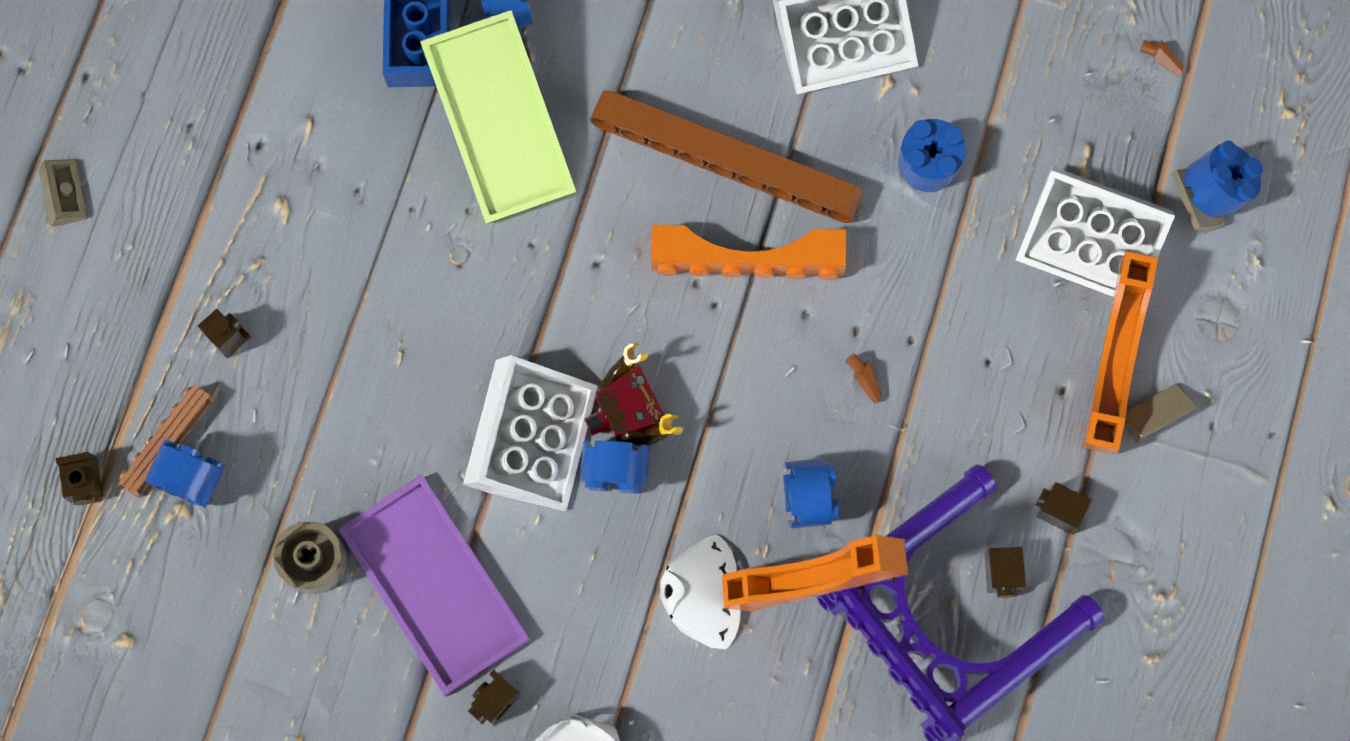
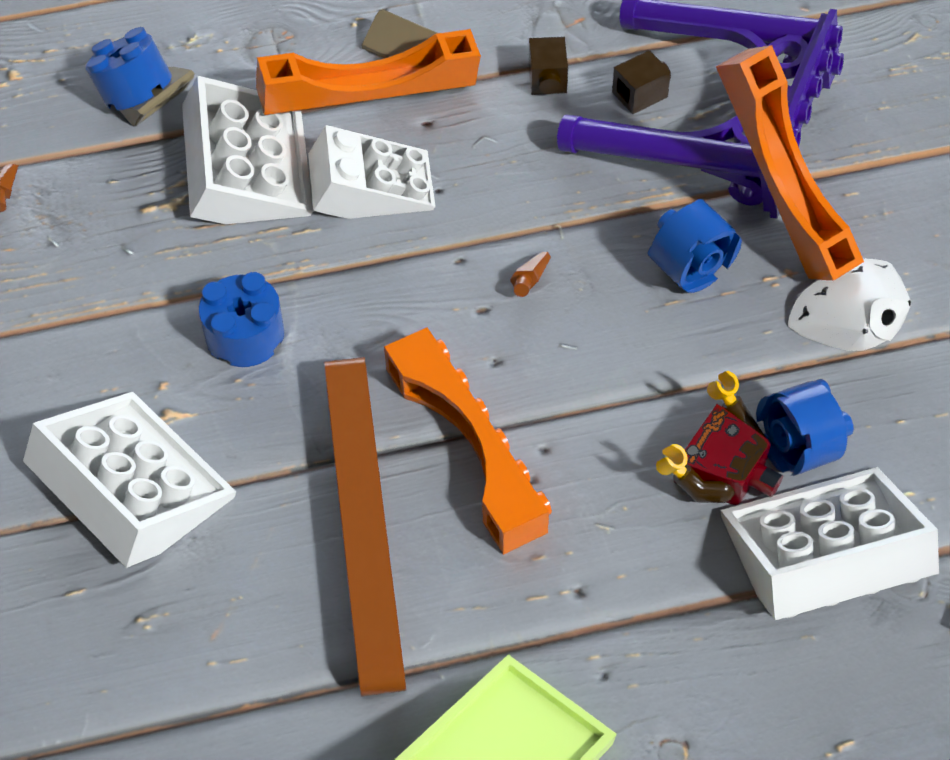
camera: 120 degrees left, 20 degrees down
none -> white slope [308,125,435,219]

